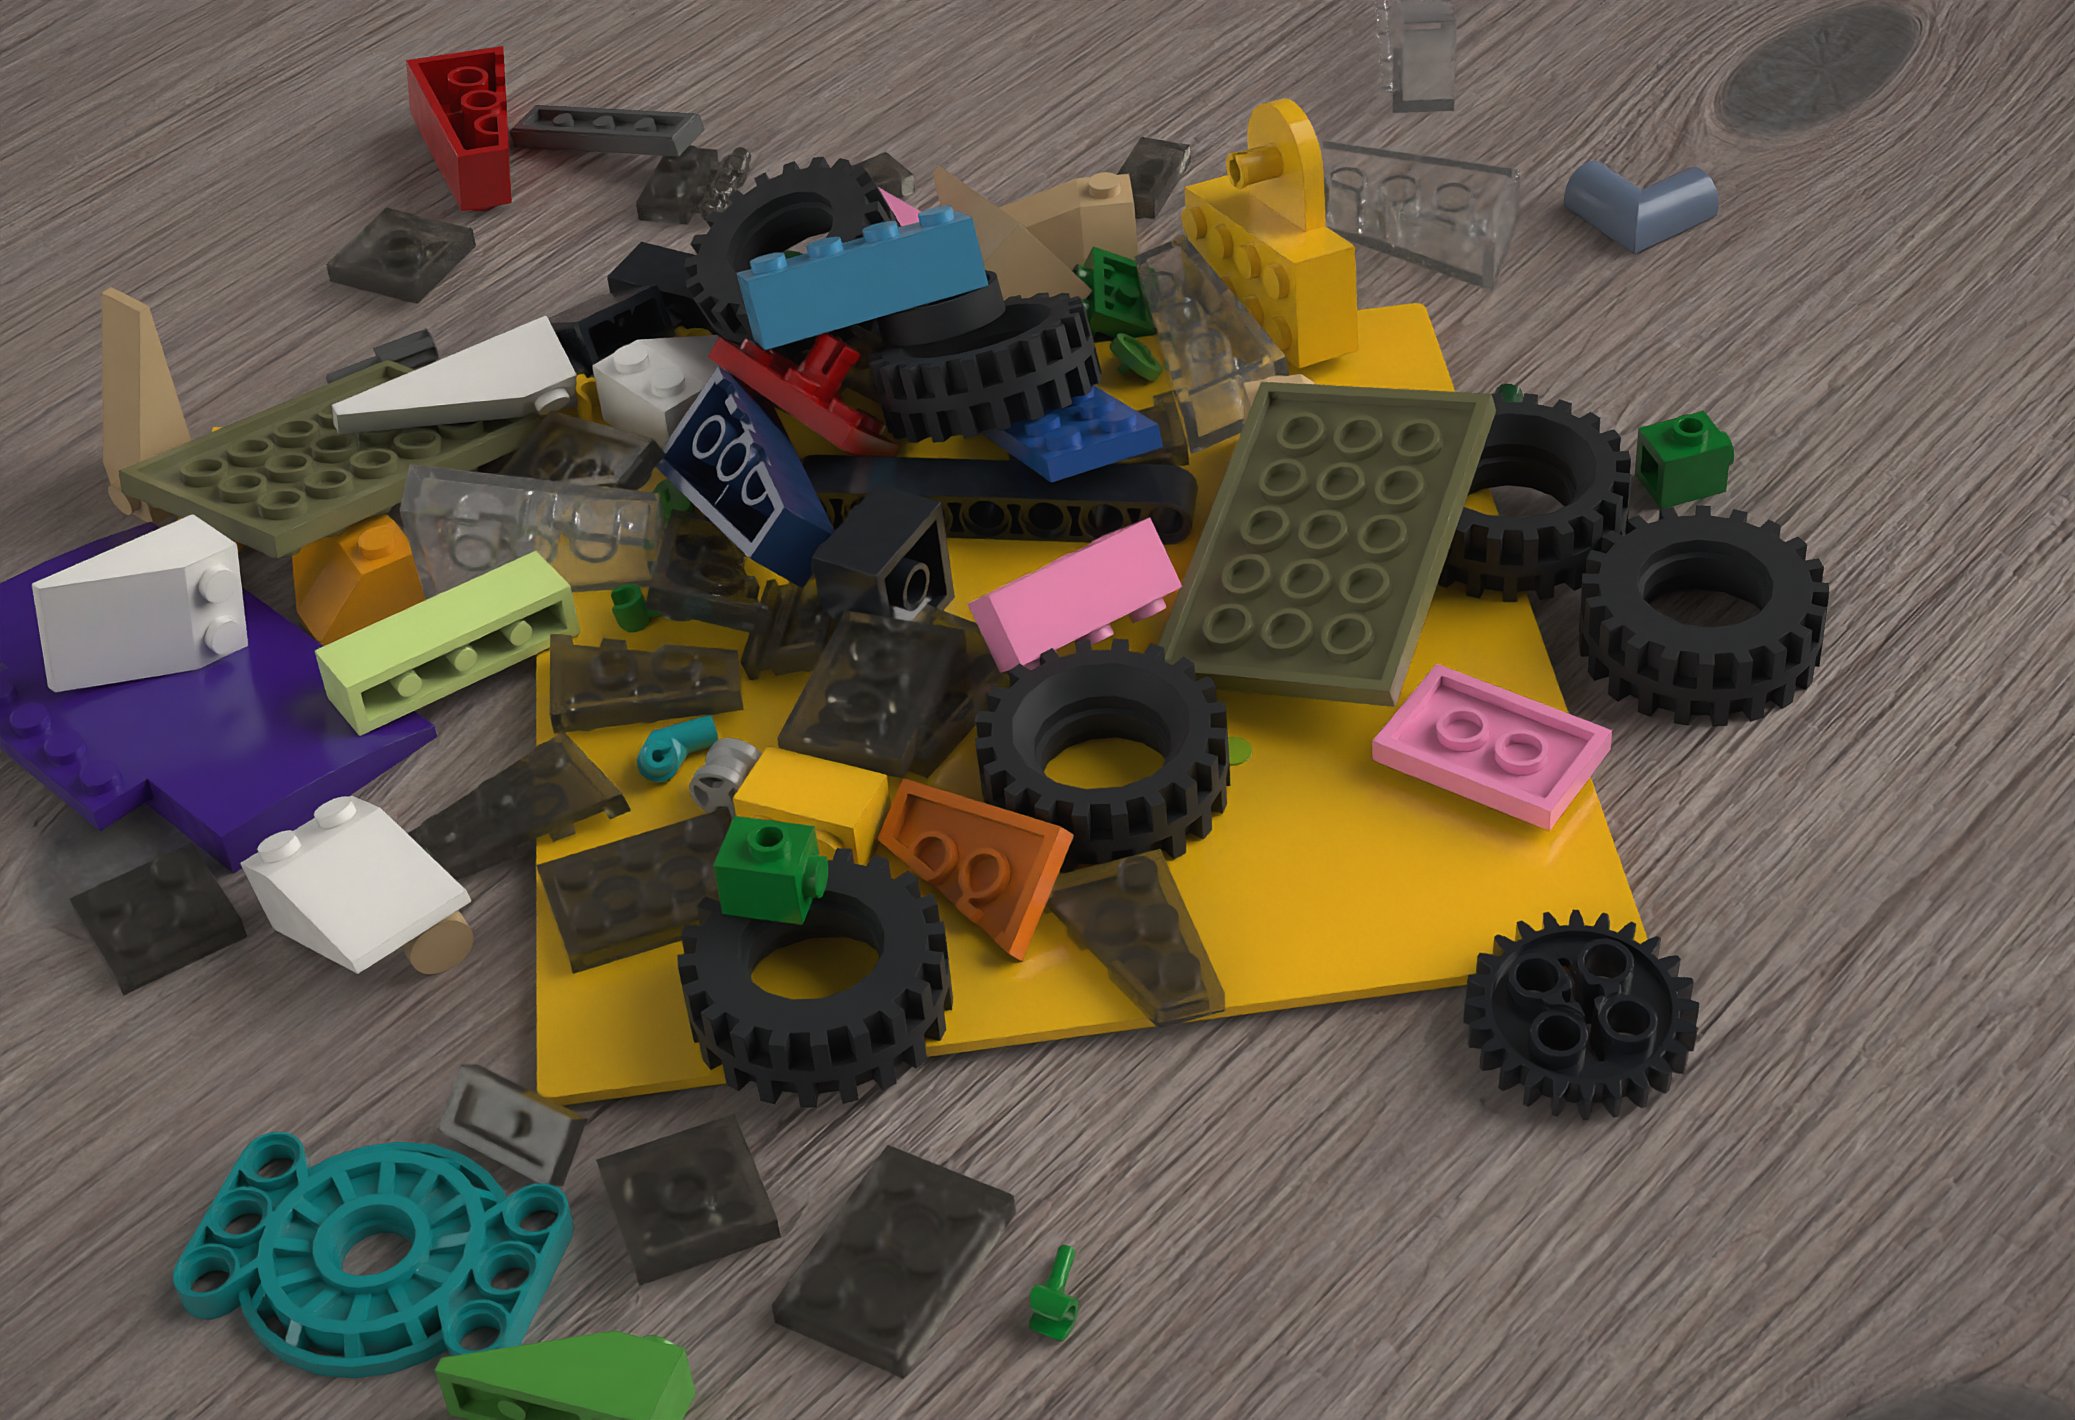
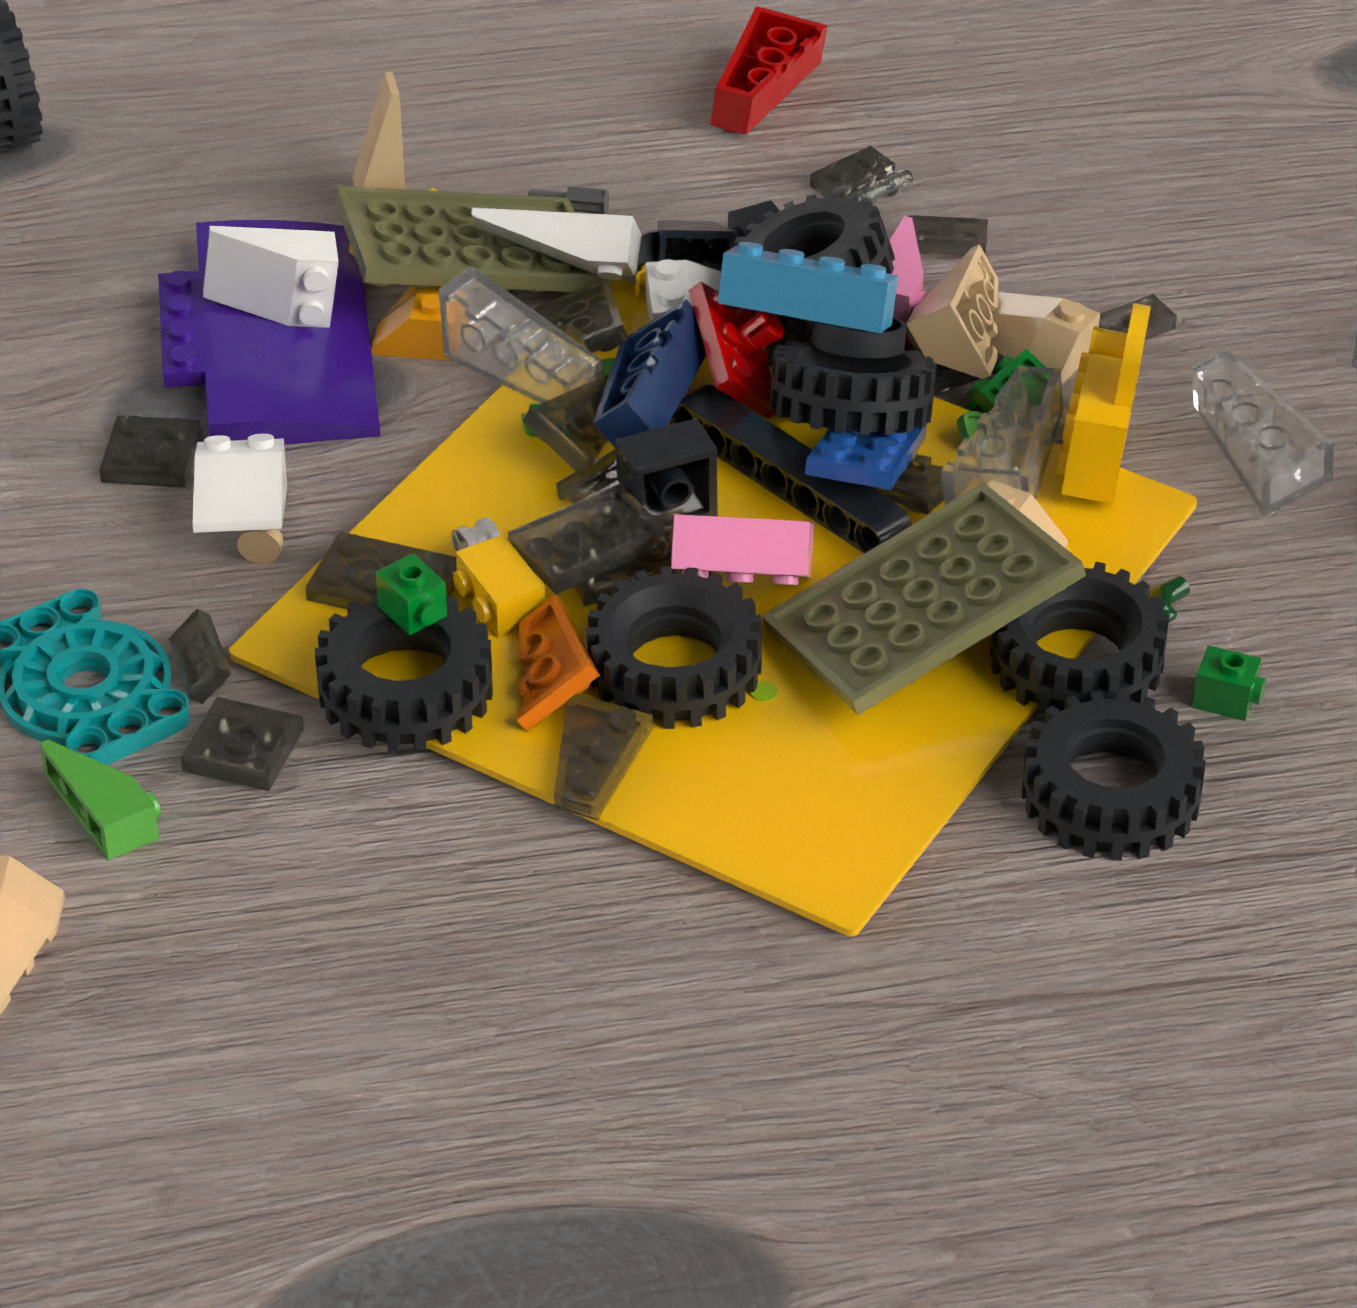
camera: 35 degrees right, 0 degrees up
yellowish green brick [314,551,581,736] -> none
clear smoke plate [326,208,476,304] -> none
clear smoke wing [408,731,631,881] -> none
dark grey tile [509,105,705,157] -> none
clear smoke wing [549,634,743,734] -> none
teal arm [637,715,718,782] -> none
clear smoke plate [771,1145,1016,1379] -> none
green hand [1029,1245,1079,1342] -> none
bright pink plate [1372,664,1612,831] -> none
black gear [1463,910,1700,1120] -> none

